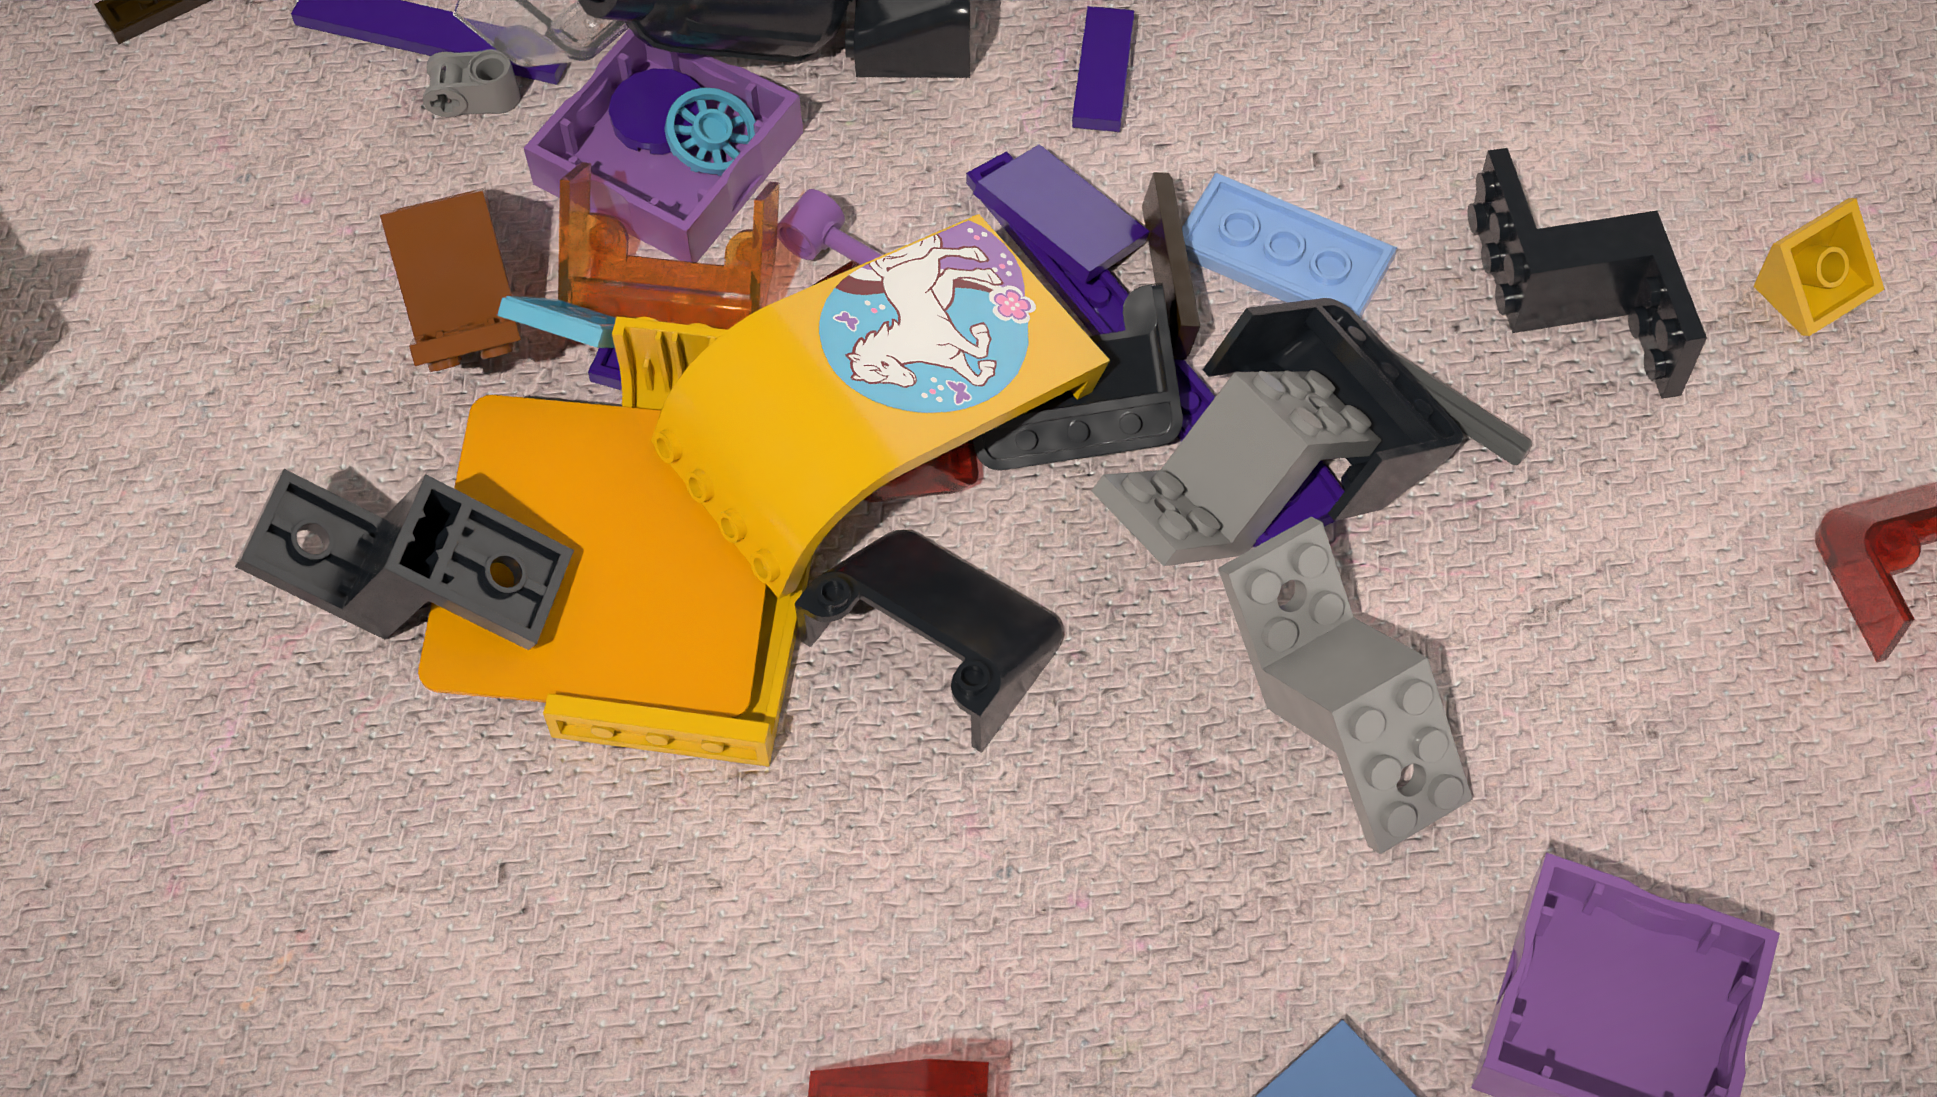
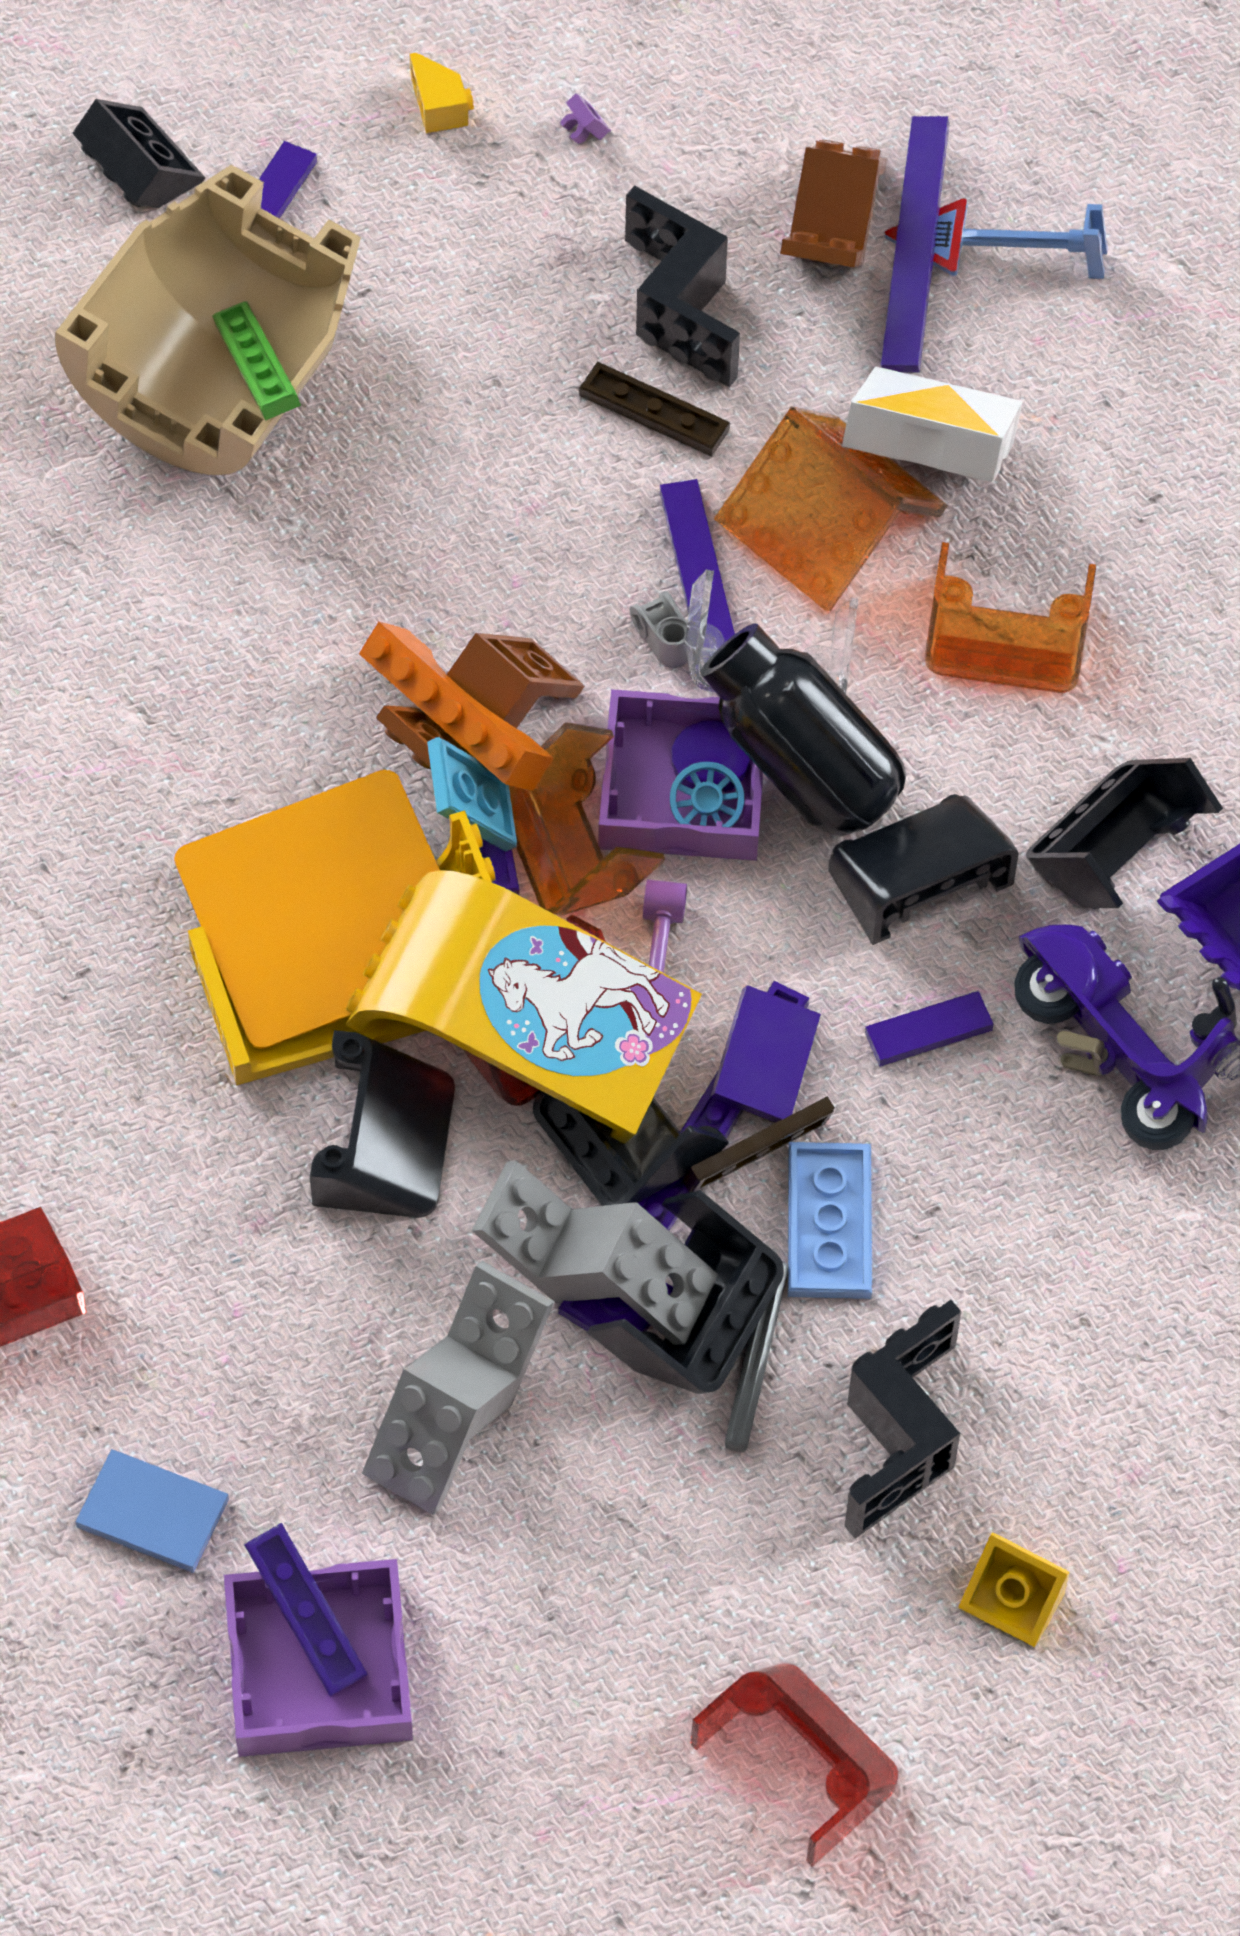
camera: 60 degrees right, 0 degrees up
black bracket [235,469,574,650] -> none
none -> dark purple tile [244,1523,368,1696]
none -> orange arch [359,621,553,791]

